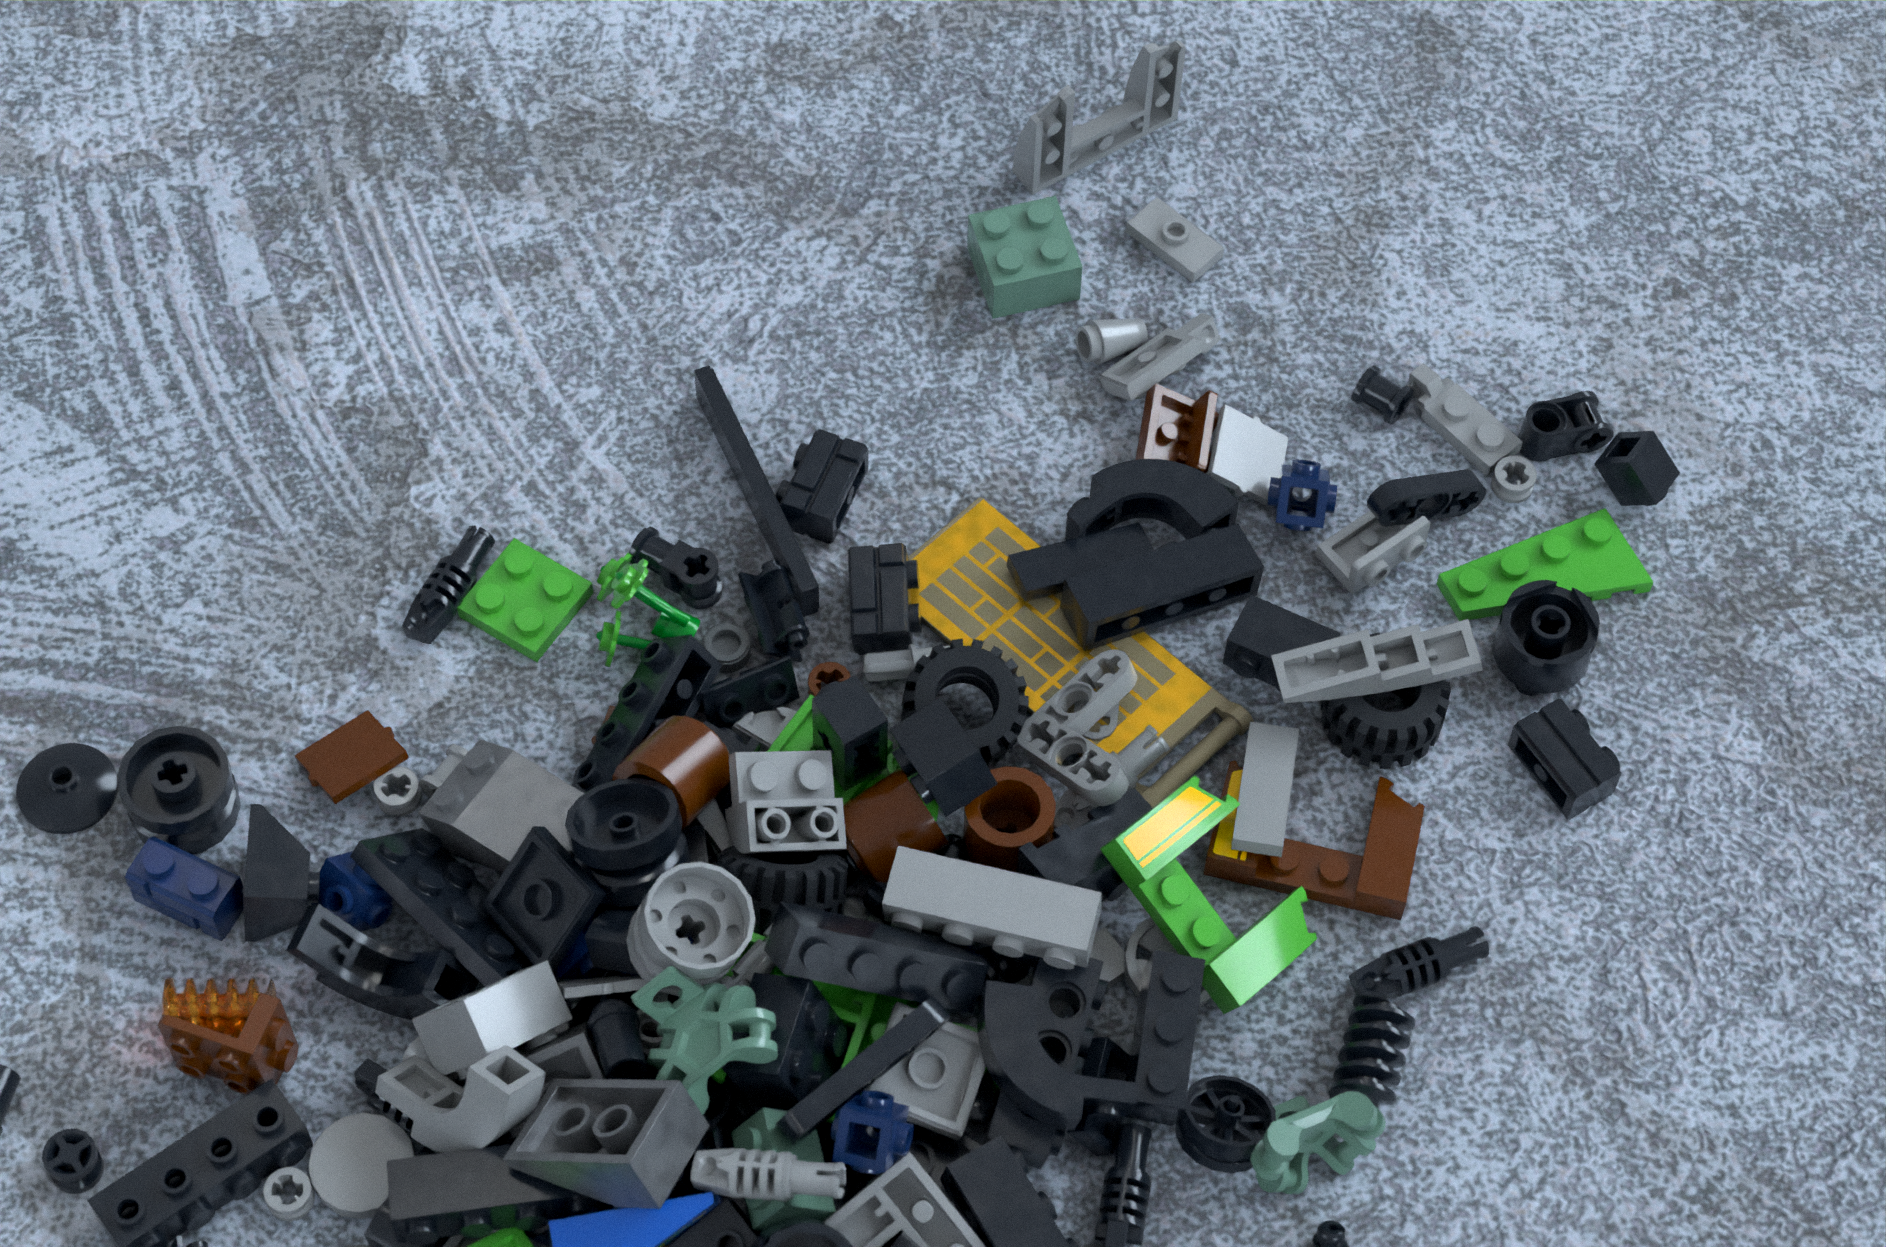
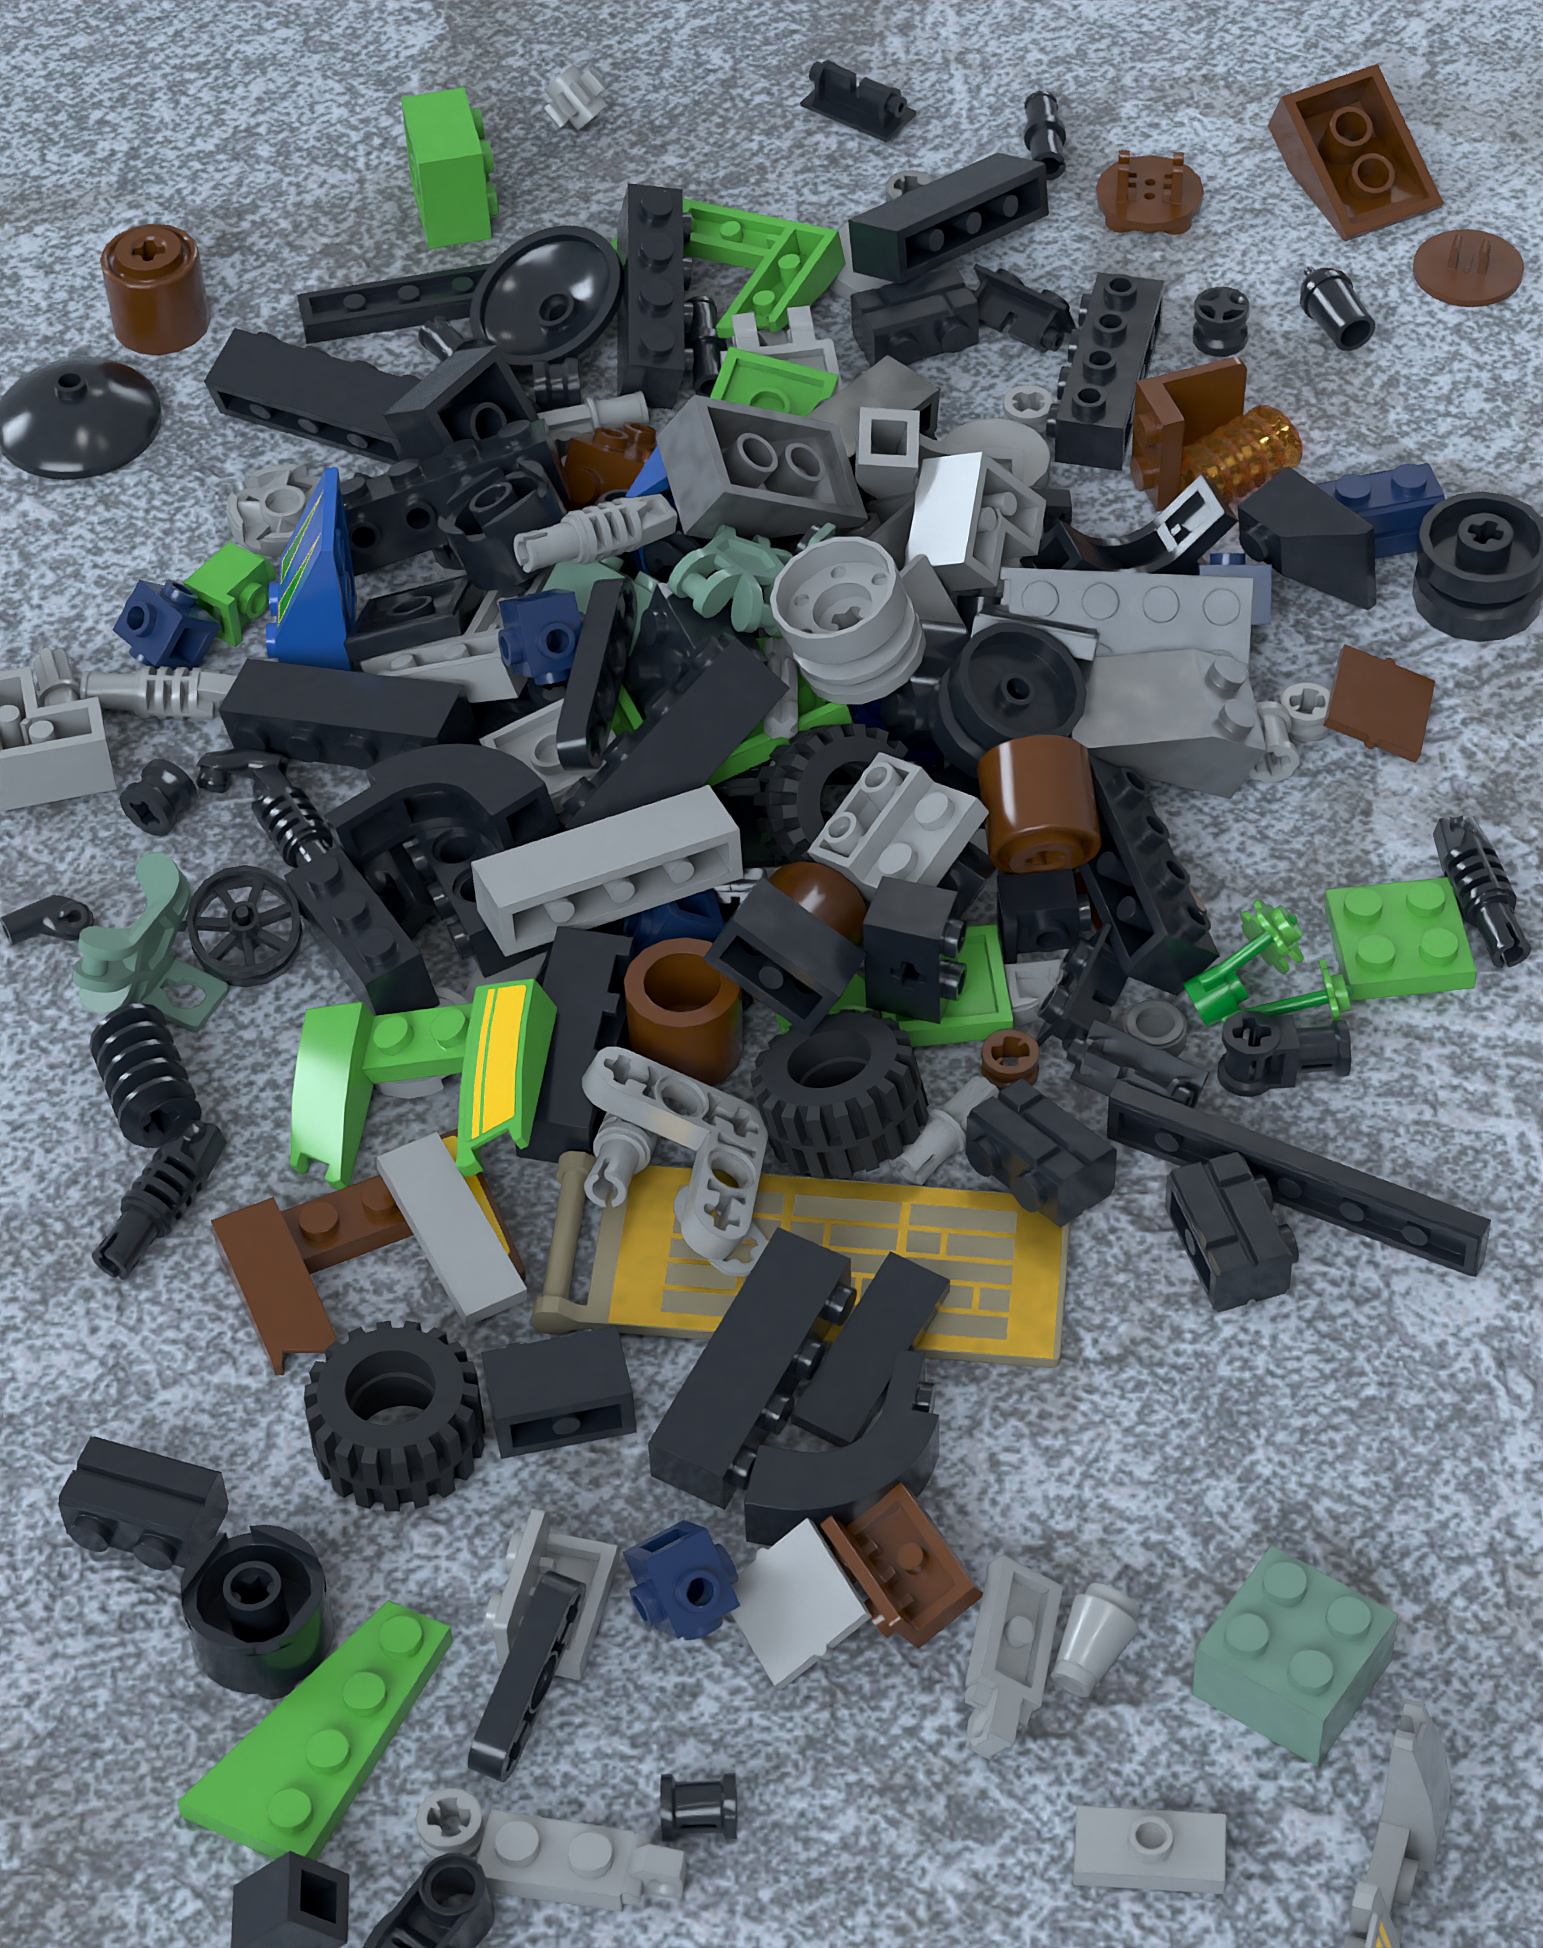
camera: 145 degrees right, 10 degrees down
light grey slope [1271,619,1483,703] -> none

